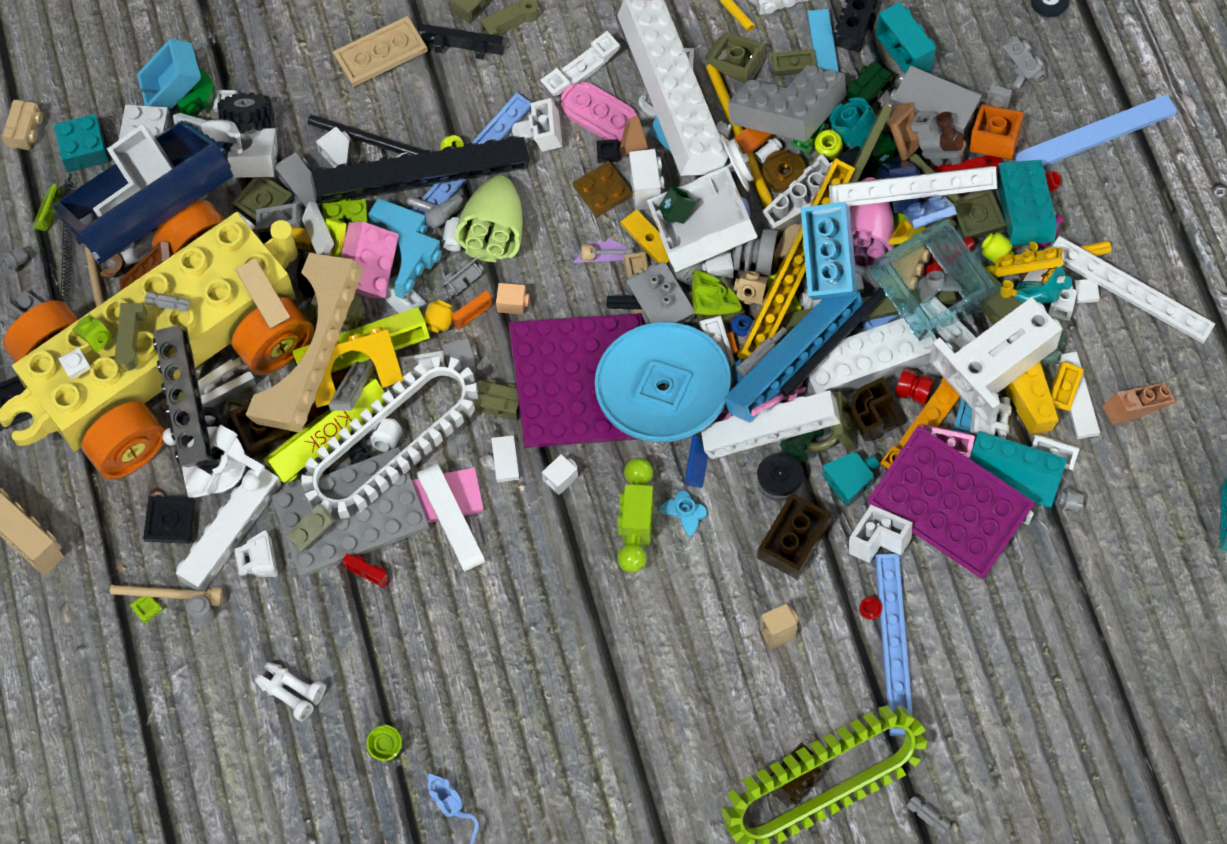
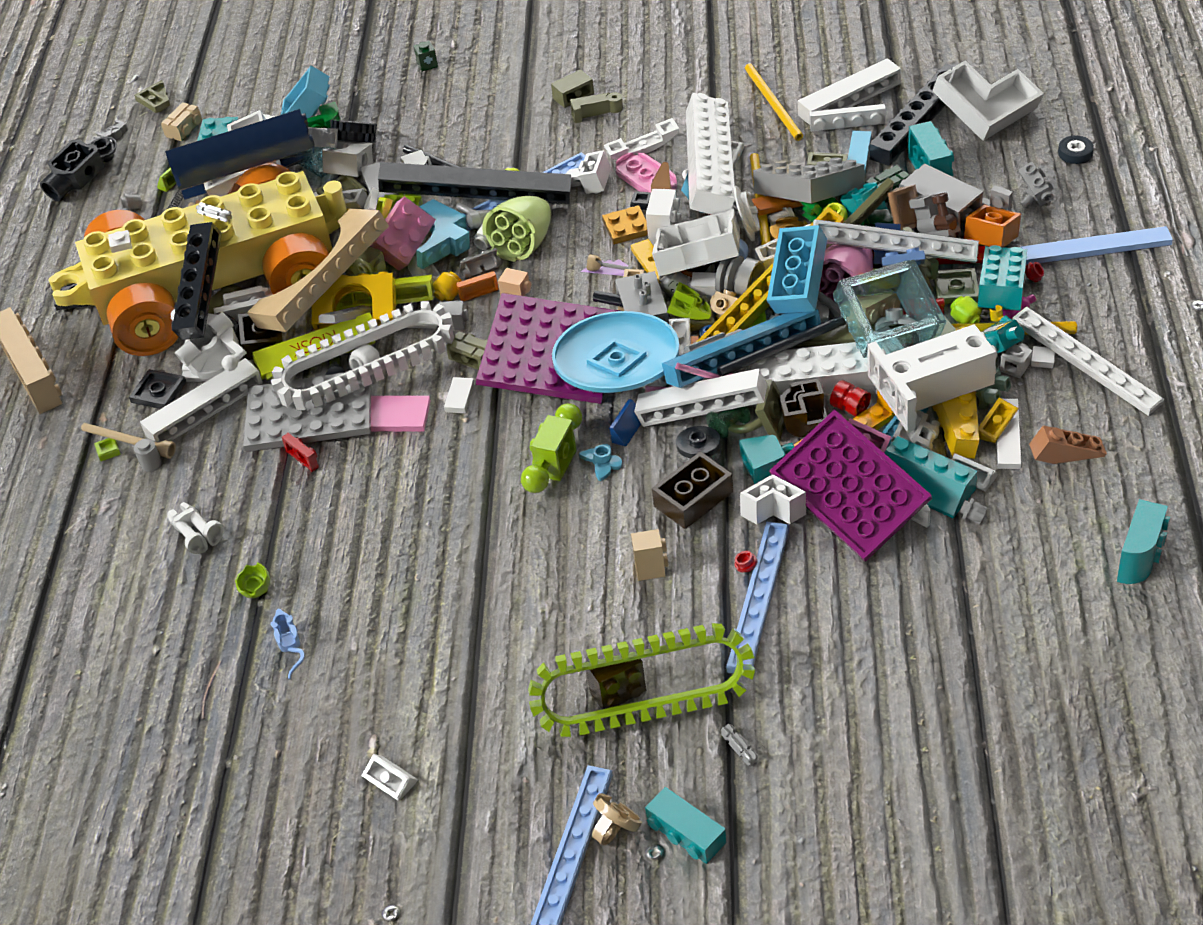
camera: 20 degrees right, 20 degrees down
lime bracket [72,314,113,352] -> none
olive leg [115,303,148,371] -> none
white piece [234,531,278,577] -> none
tan tile [235,258,290,329] -> none
olive plate [286,504,336,552] -> none
tan plate [333,16,428,88] -> none
white beam [416,463,485,572] -> none
black hinge [419,24,504,60] -> none
white brick [542,454,578,495] -> none
dark green brick [659,186,696,224] -> none
olive slope [704,32,765,83] -> none
yellow tile [995,247,1064,277] -> none

